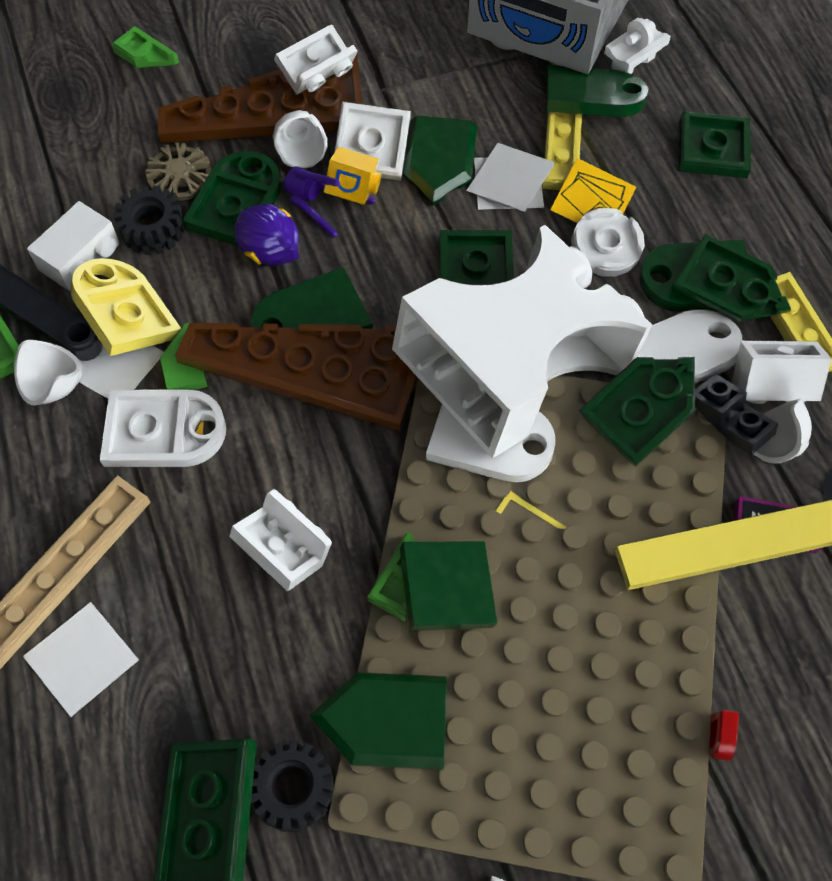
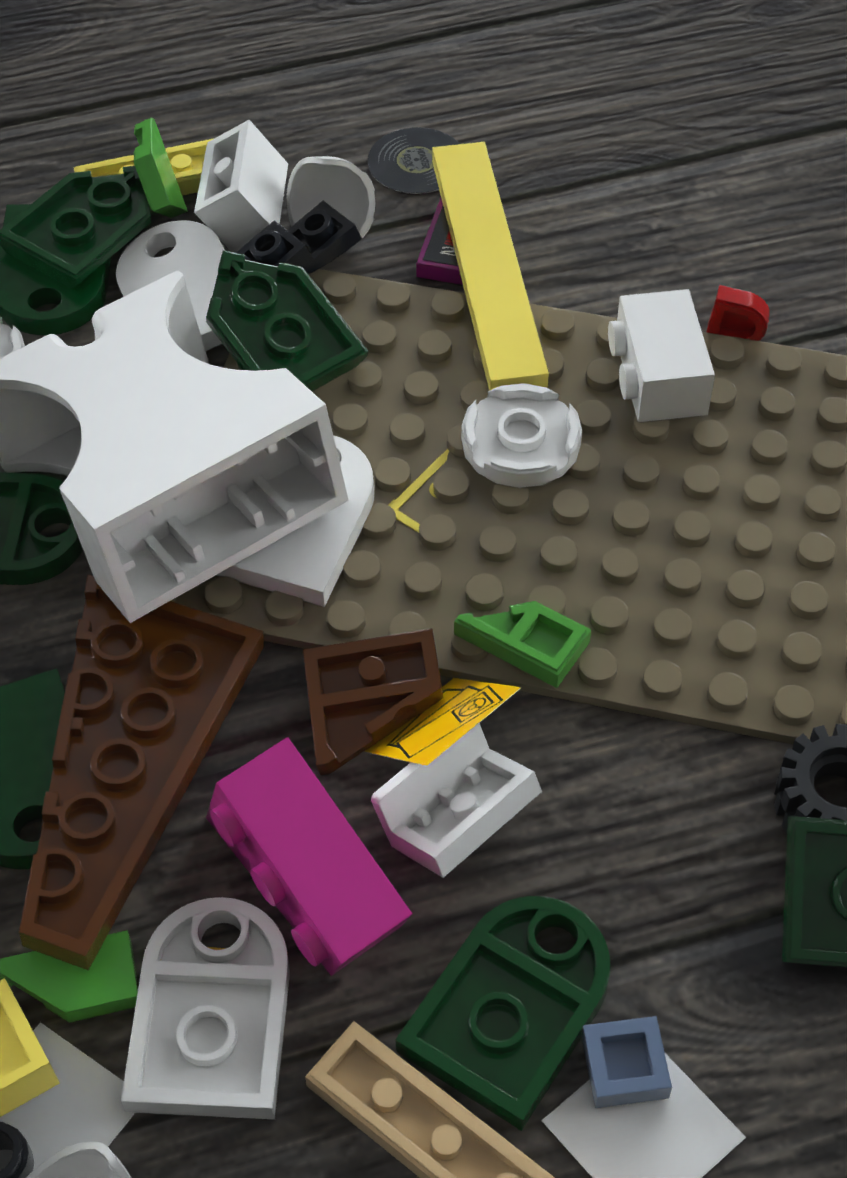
camera: 85 degrees left, 10 degrees down
dark green tile [309,672,447,770] -> none
dark green tile [400,541,498,631] -> none
none -> bright green tile [134,118,188,218]
none -> dark pink wedge [206,737,413,976]
none -> reddish brown wing [303,628,444,775]
none -> yellow sticker [364,678,521,766]
none -> dark green tile [395,896,610,1131]
none -> white tile [461,383,582,488]
none -> sand blue tile [581,1016,672,1108]
none -> white brick [608,289,715,422]

